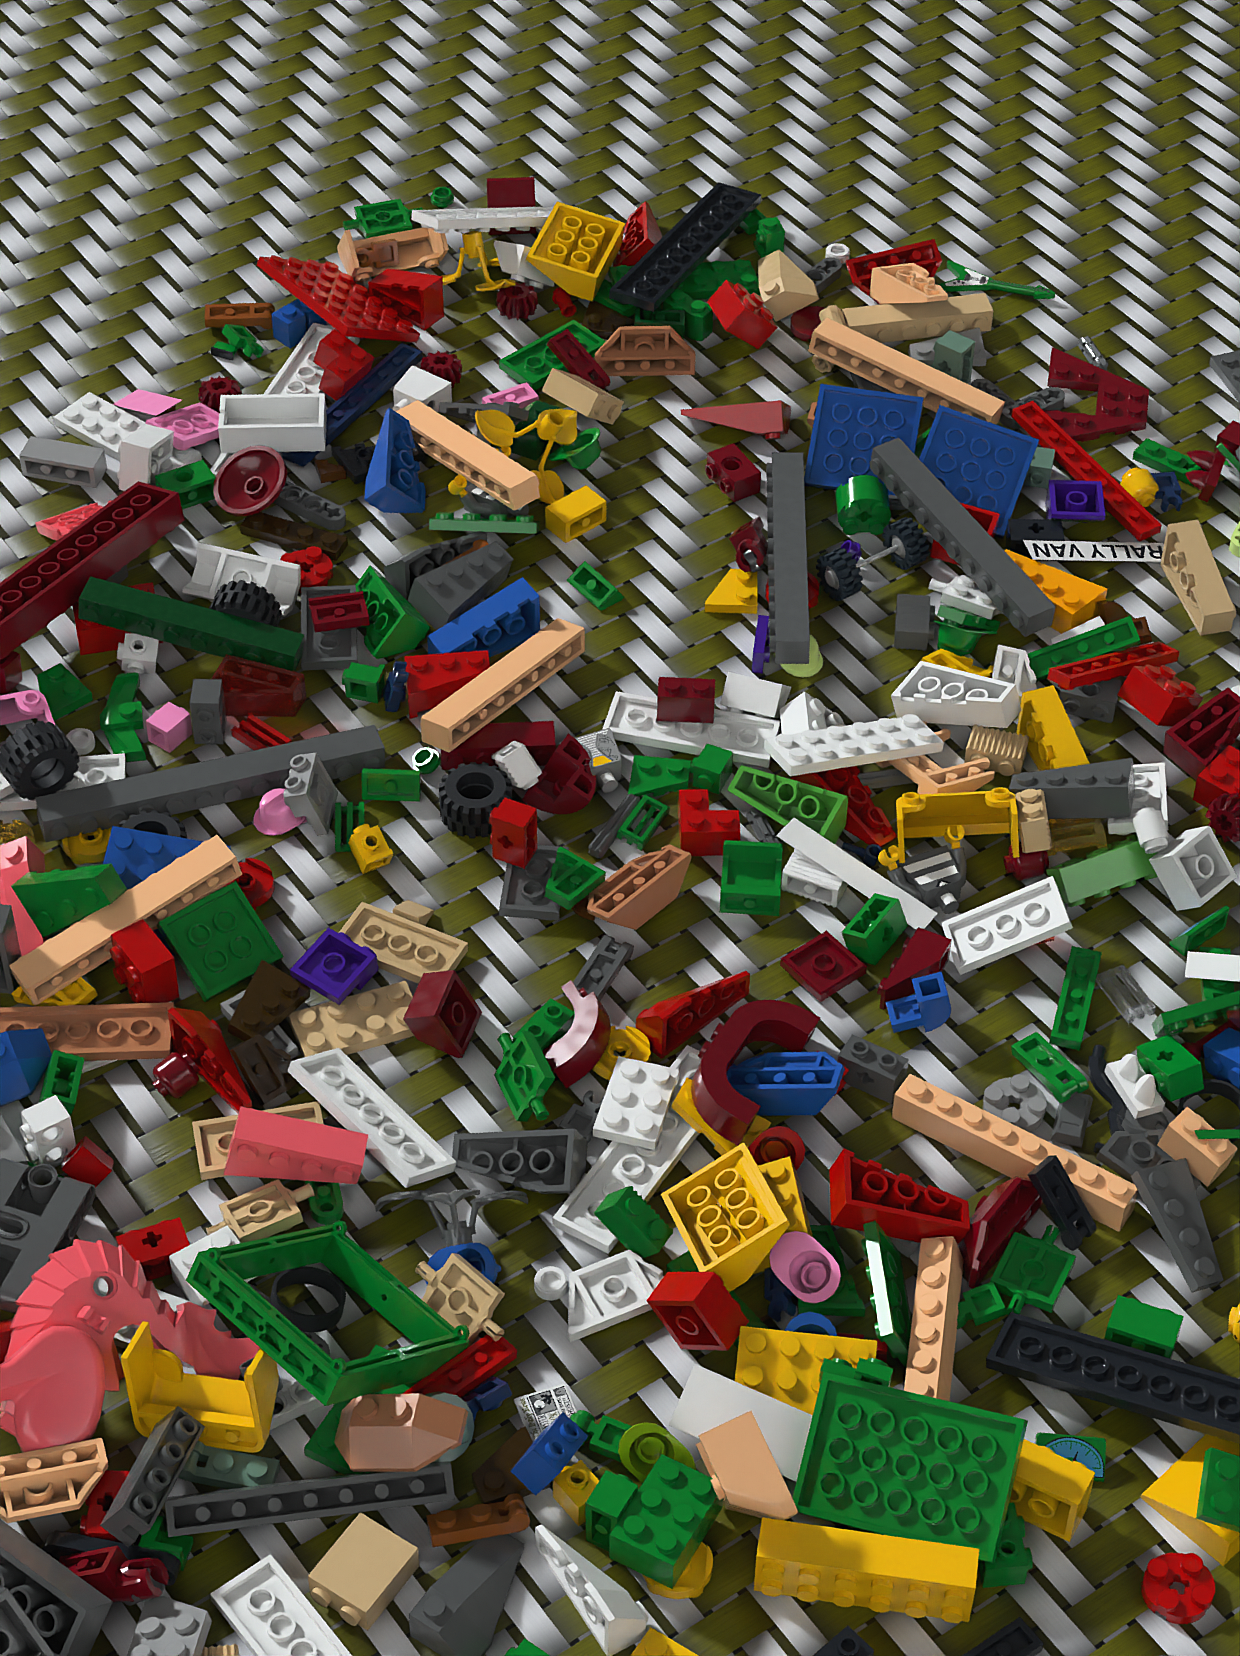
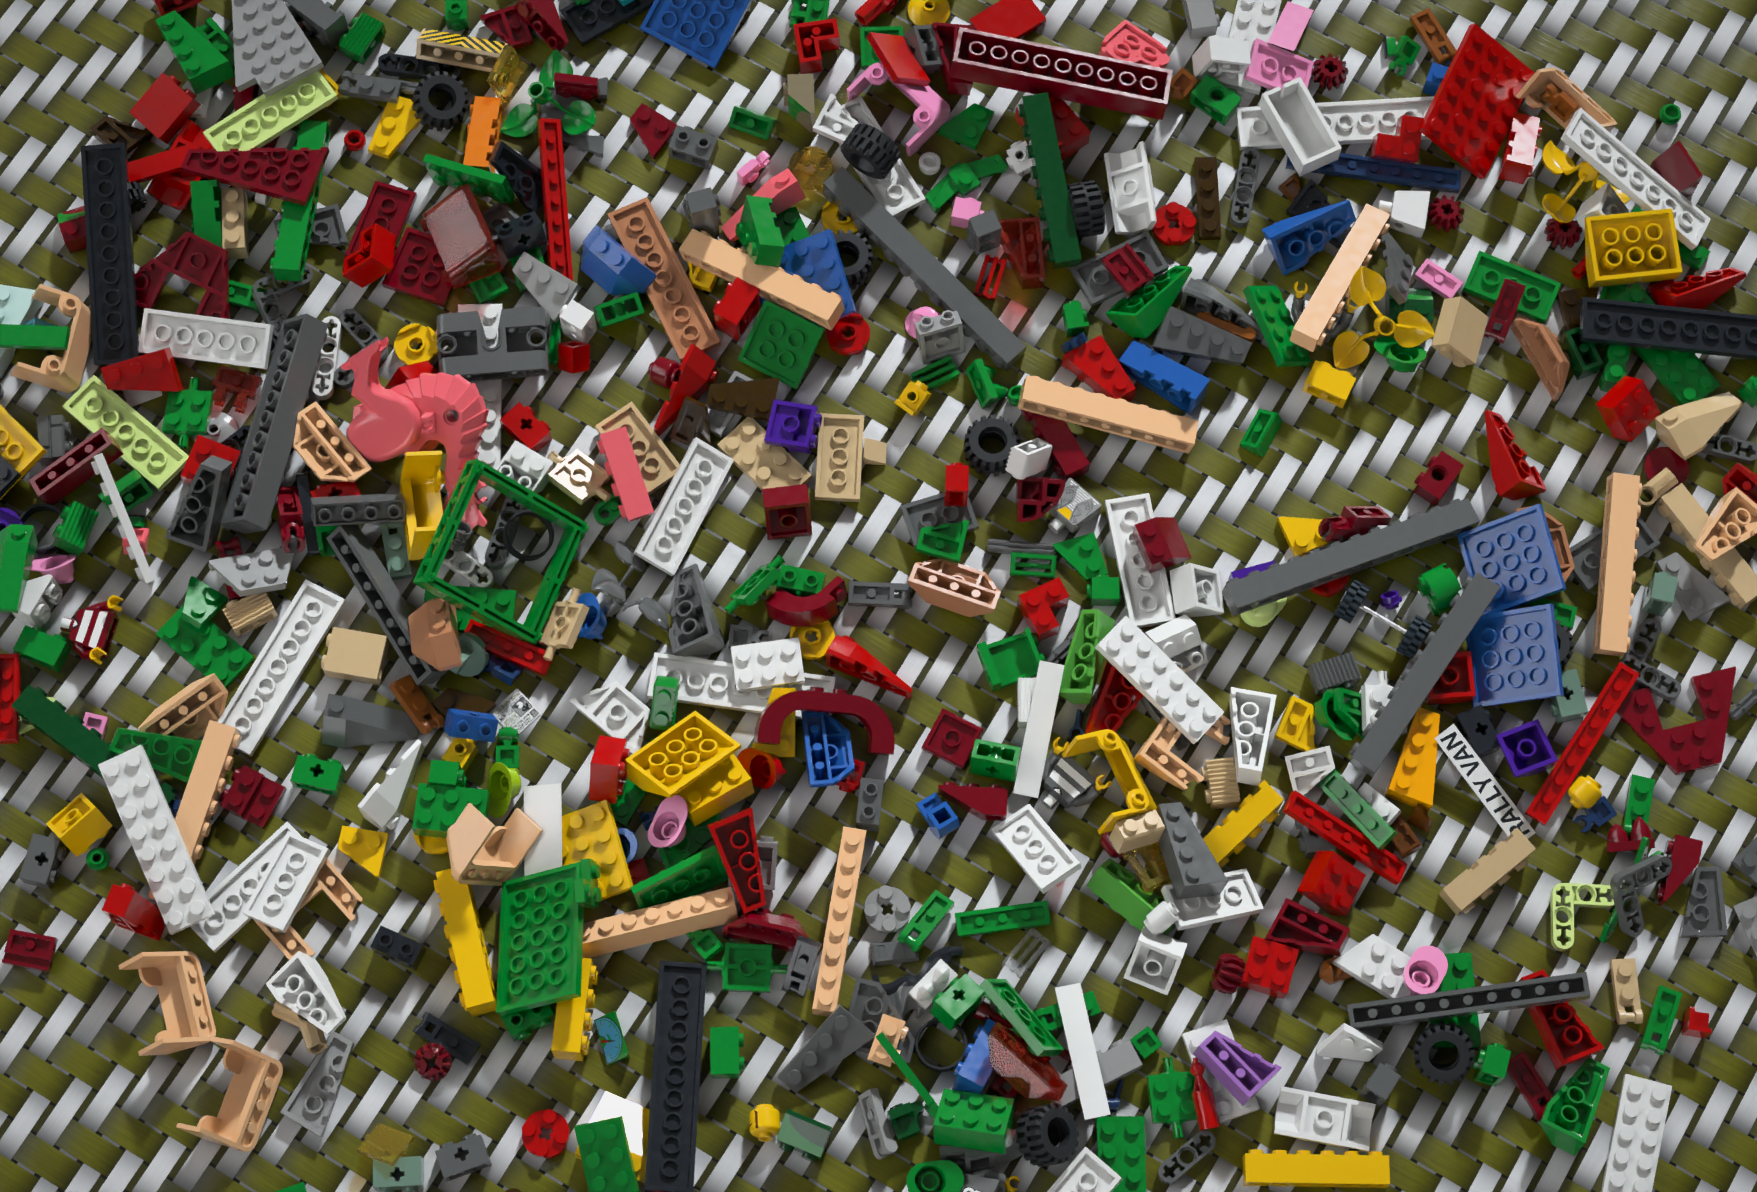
camera: 65 degrees right, 25 degrees up
dark red dish [213,445,287,516] -> none
green plate [343,199,423,239] -> none
white tile [534,1266,568,1301] -> none
green slope [1169,905,1229,956] -> none

